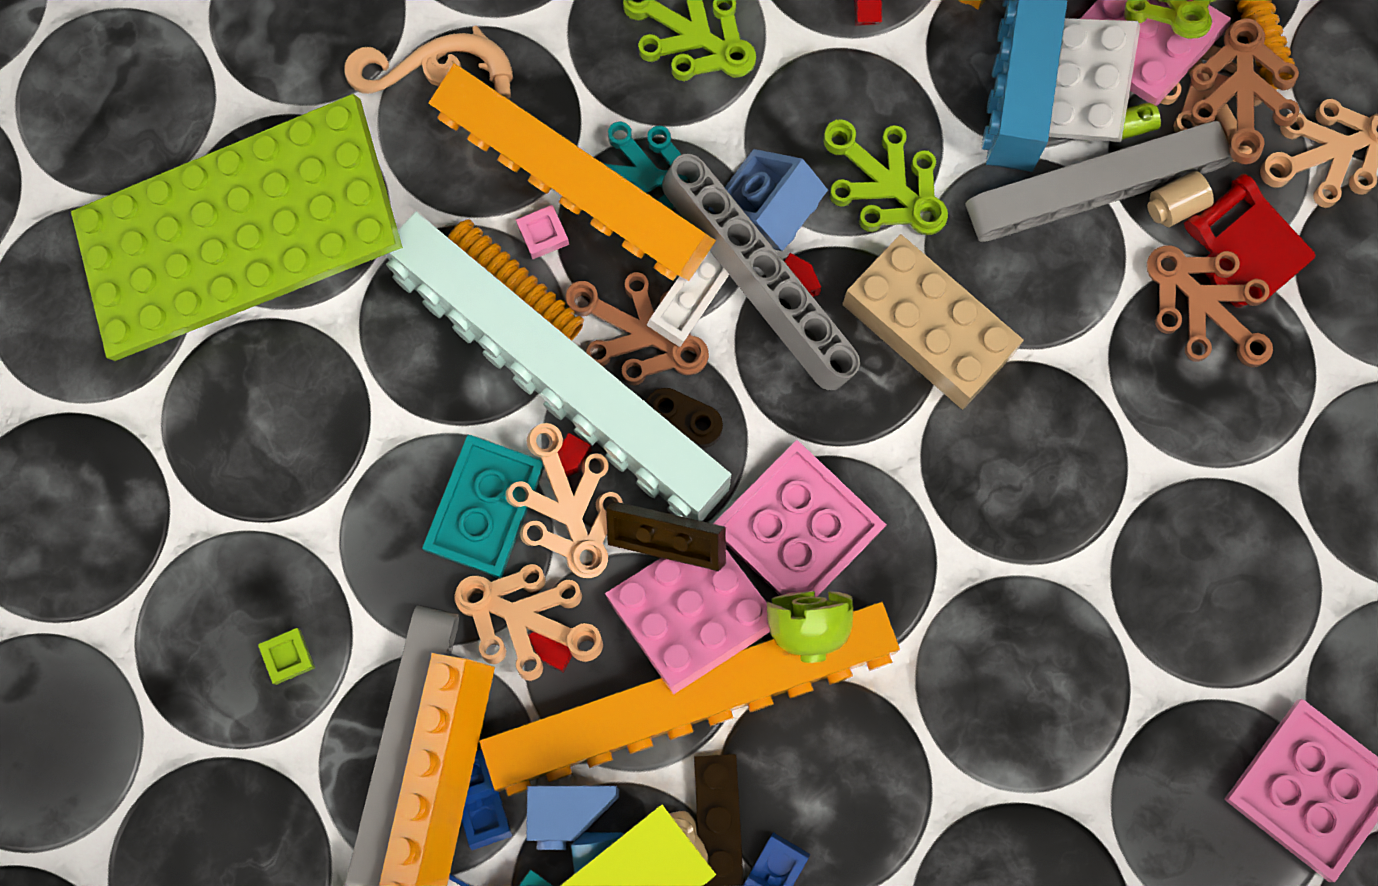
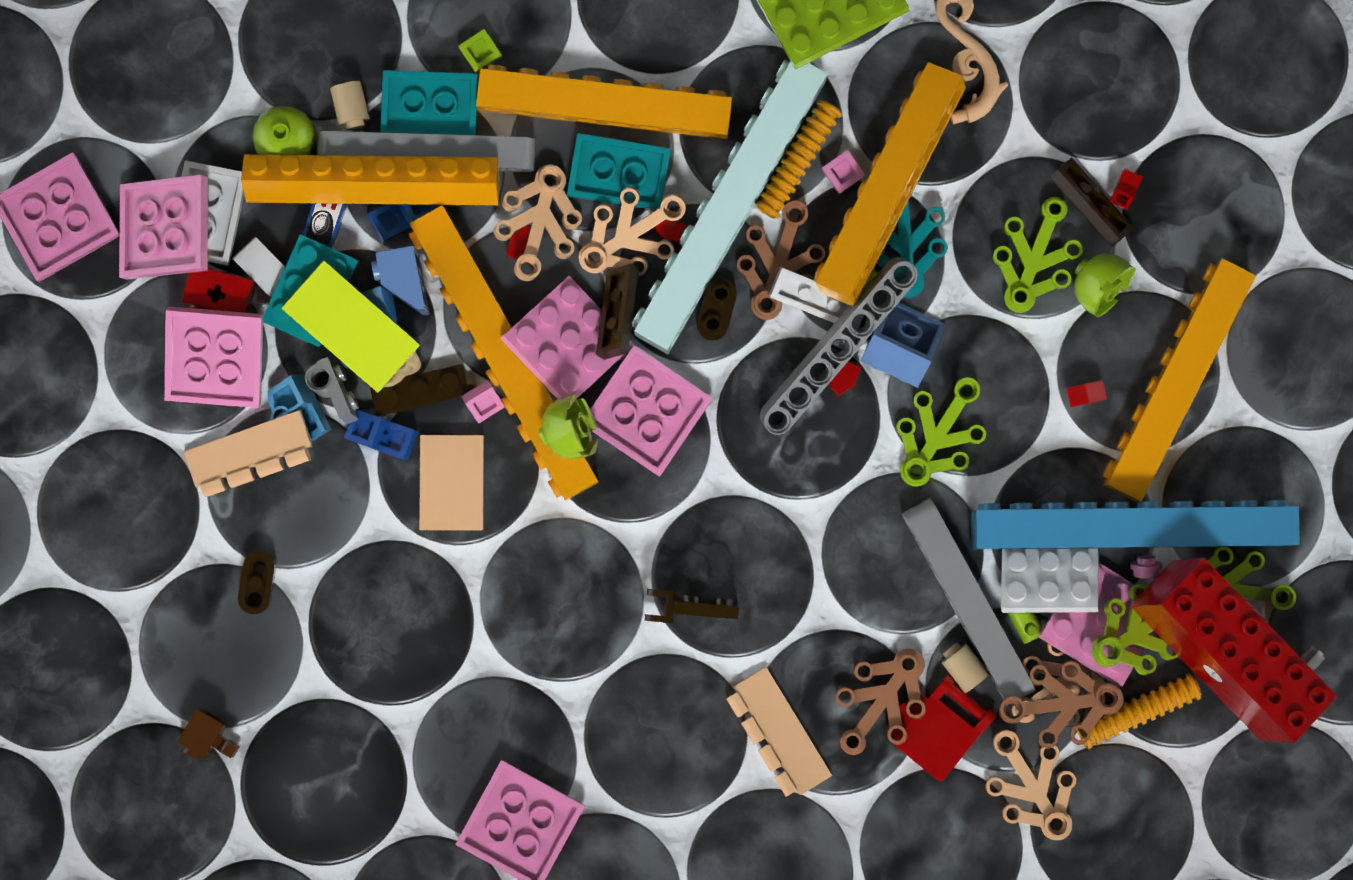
camera: 85 degrees right, 10 degrees up
tan brick [843,234,1024,410] -> none
none -> tan brick [330,81,370,131]
none -> teal plate [380,70,478,135]
none -> light nougat tile [419,435,484,531]
none -> bright pink plate [461,380,505,424]
none -> light orange brick [476,65,732,139]
none -> dark brown plate [644,589,739,623]
none -> light nougat windscreen [726,667,832,797]

